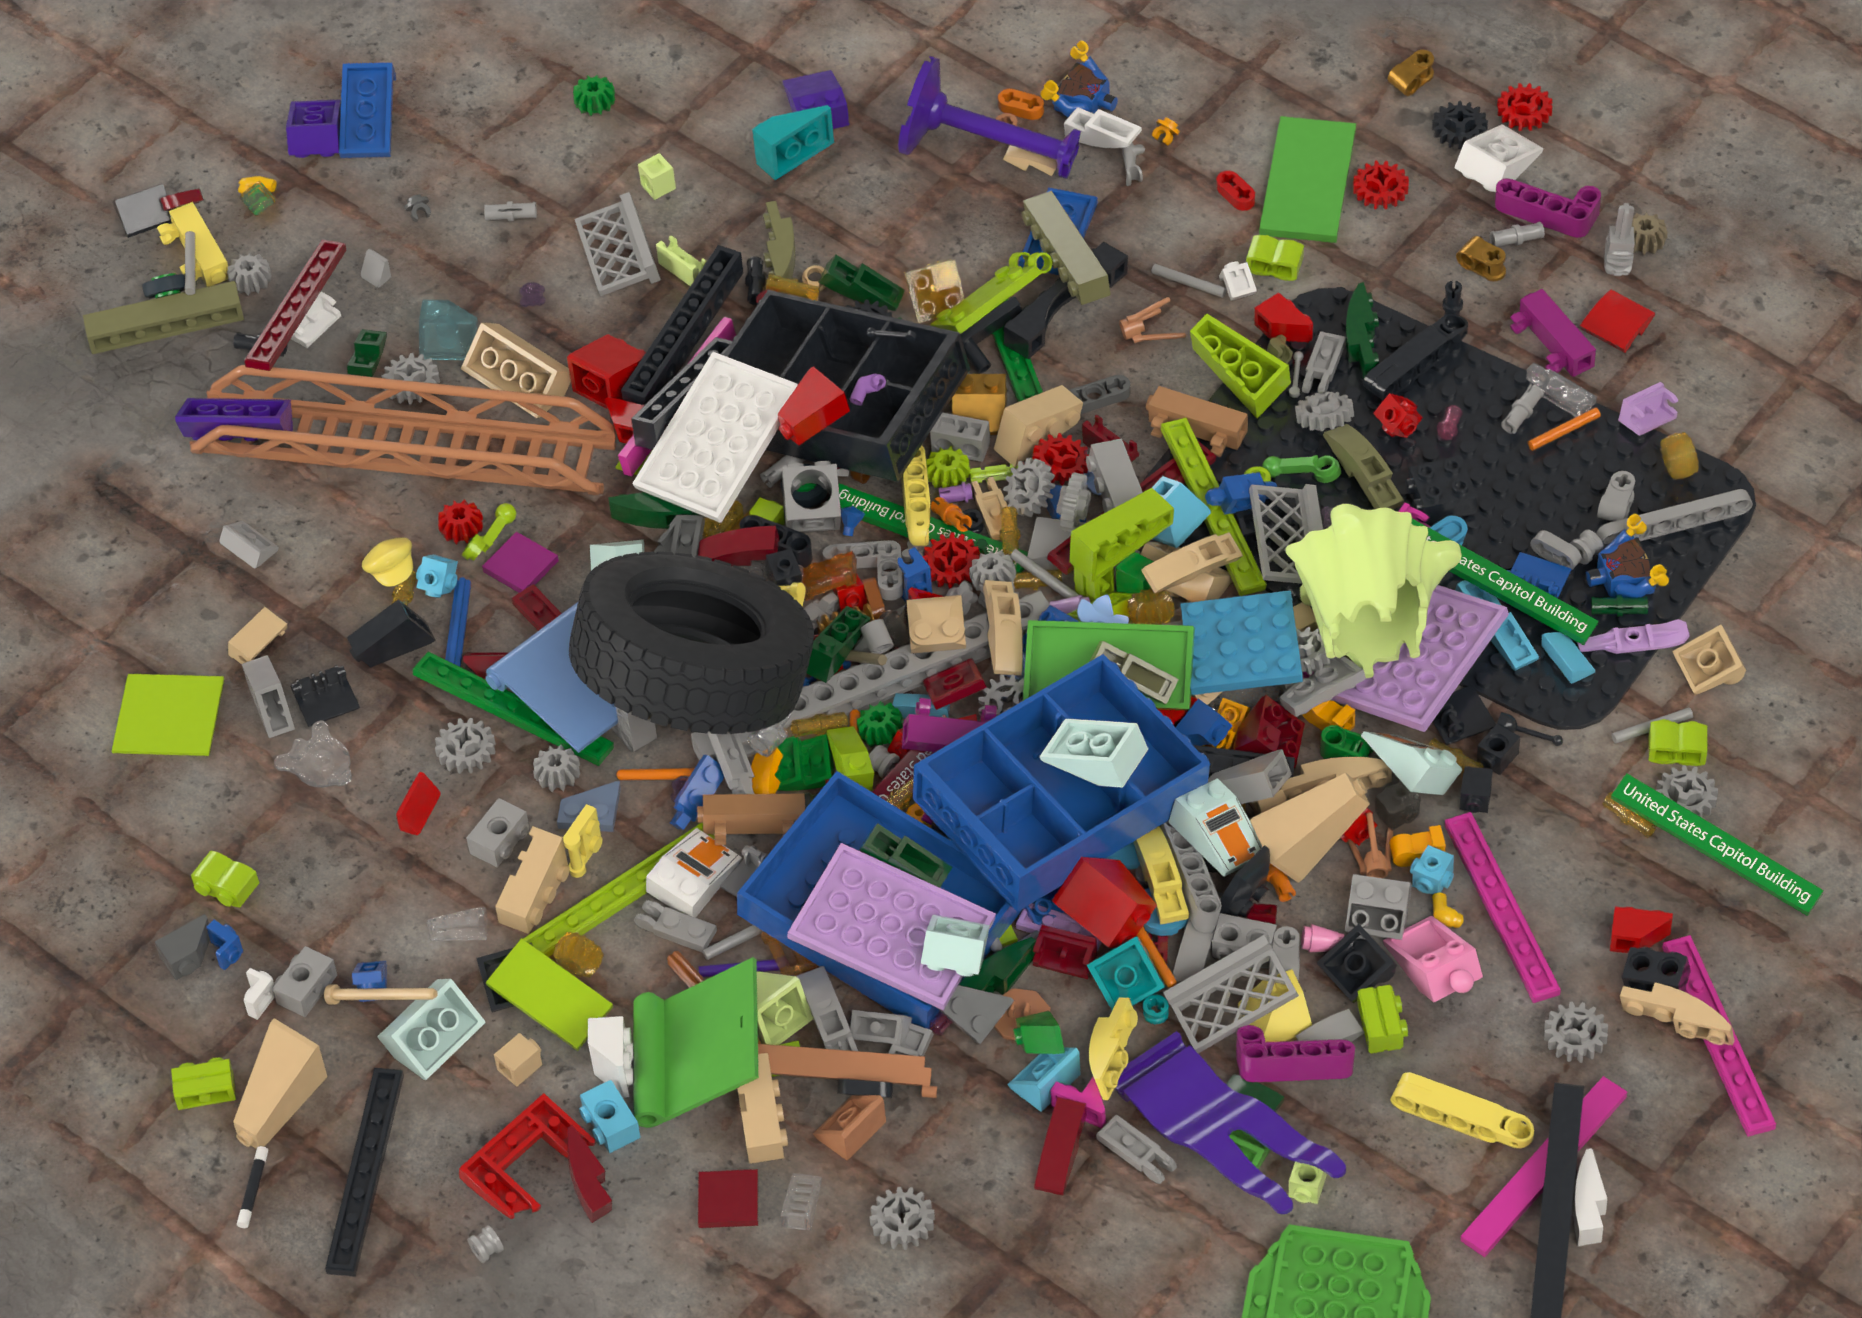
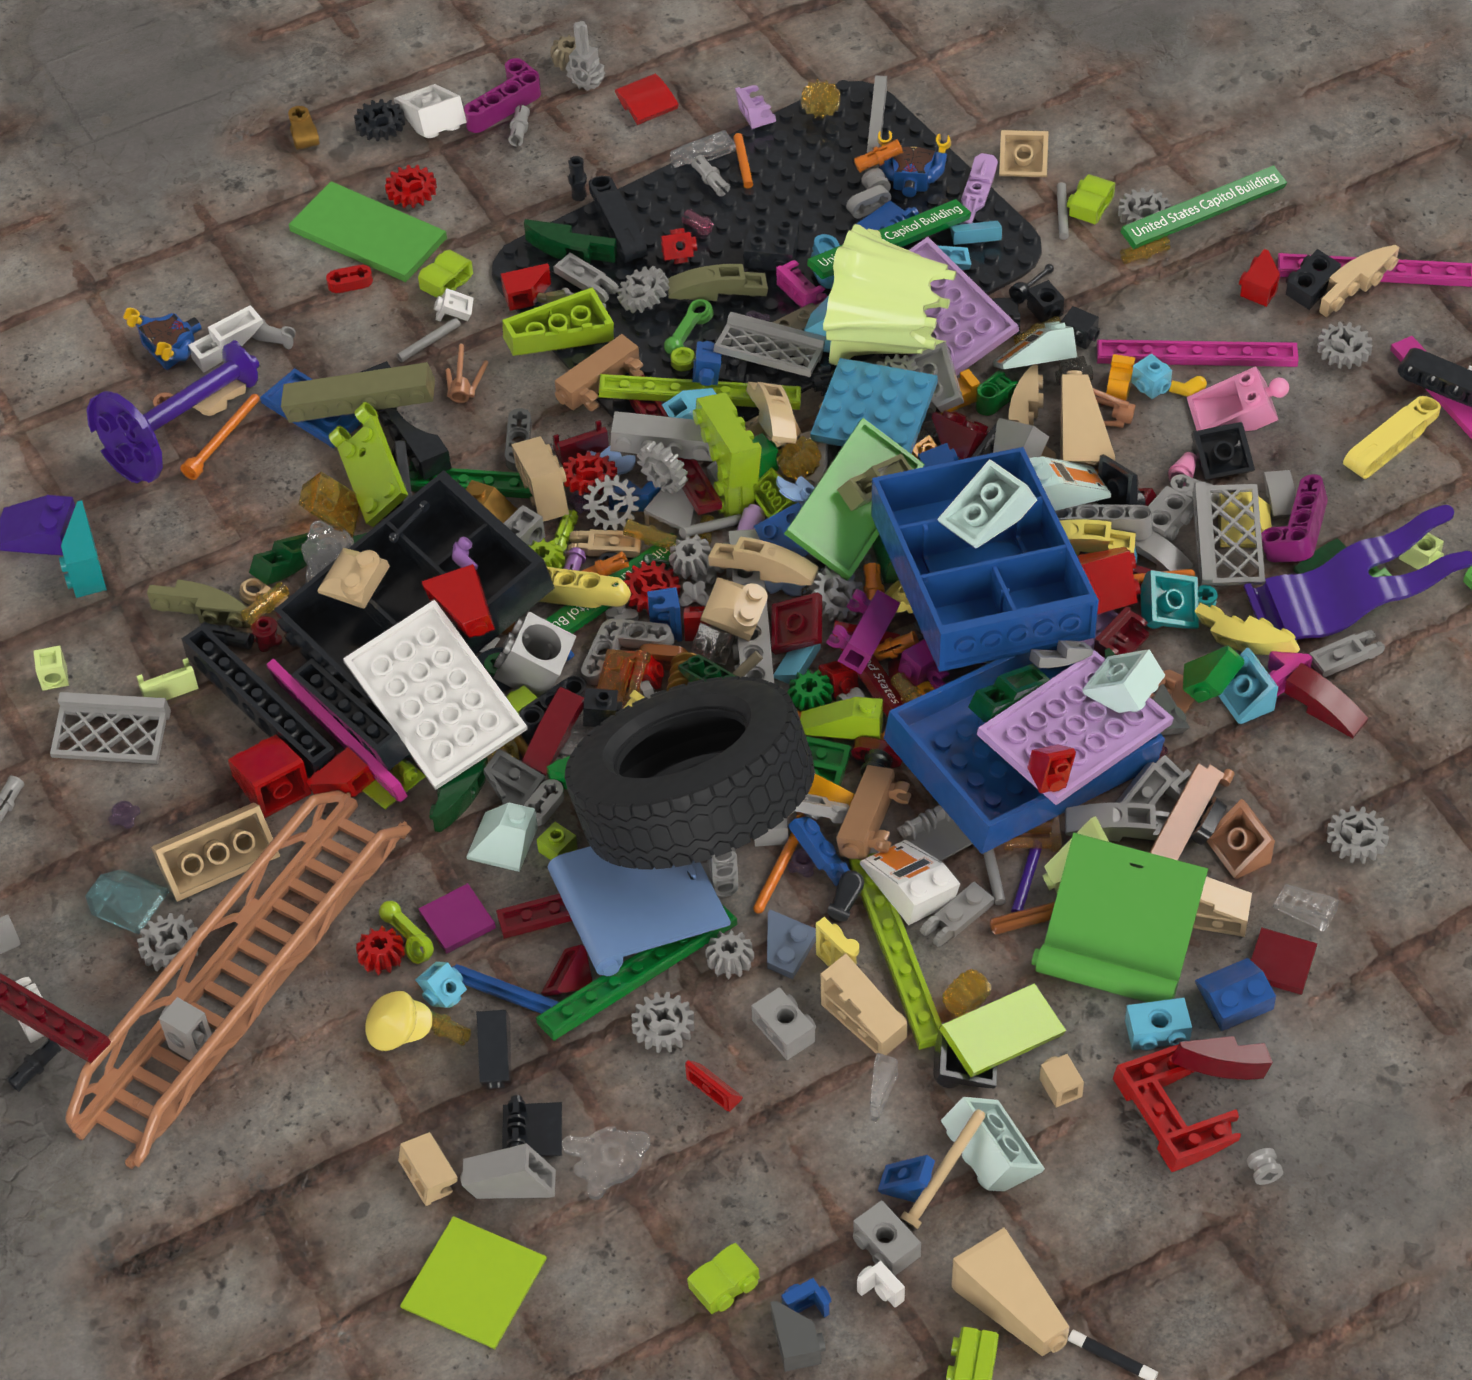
camera: 70 degrees left, 0 degrees up
dark purple slope [175,398,293,441] -> none
light grey slope [220,521,279,568] -> none
black tile [325,1068,404,1277] -> none
dark green slope [347,329,387,377] -> none
white slope [588,1016,633,1098] -> none
light grey piece [853,619,894,664] -> none
orange beam [998,89,1044,120] -> none
light orange plate [1152,117,1180,146] -> none
light grey slope [1345,874,1412,940] -> none
lime brick [1357,985,1408,1053] -> none
pearl gold piece [1456,236,1506,281] -> none
red gear [1497,83,1553,131] -> none
magenta brick [1510,289,1596,377] -> none
dark green pin [1591,595,1648,617] -> none
light grey piece [1597,471,1635,522] -> none
none -> light grey brick [159,997,212,1061]
none -> orange piece [180,394,260,480]
none -> clear tile [301,521,353,582]
none -> tan slope [318,548,390,609]
none -> black piece [827,870,864,923]
none -> orange pin [854,139,903,173]
none -> red slope [1027,744,1076,793]
none -> light grey slope [1029,640,1093,668]
none -> blue slope [1195,958,1276,1031]

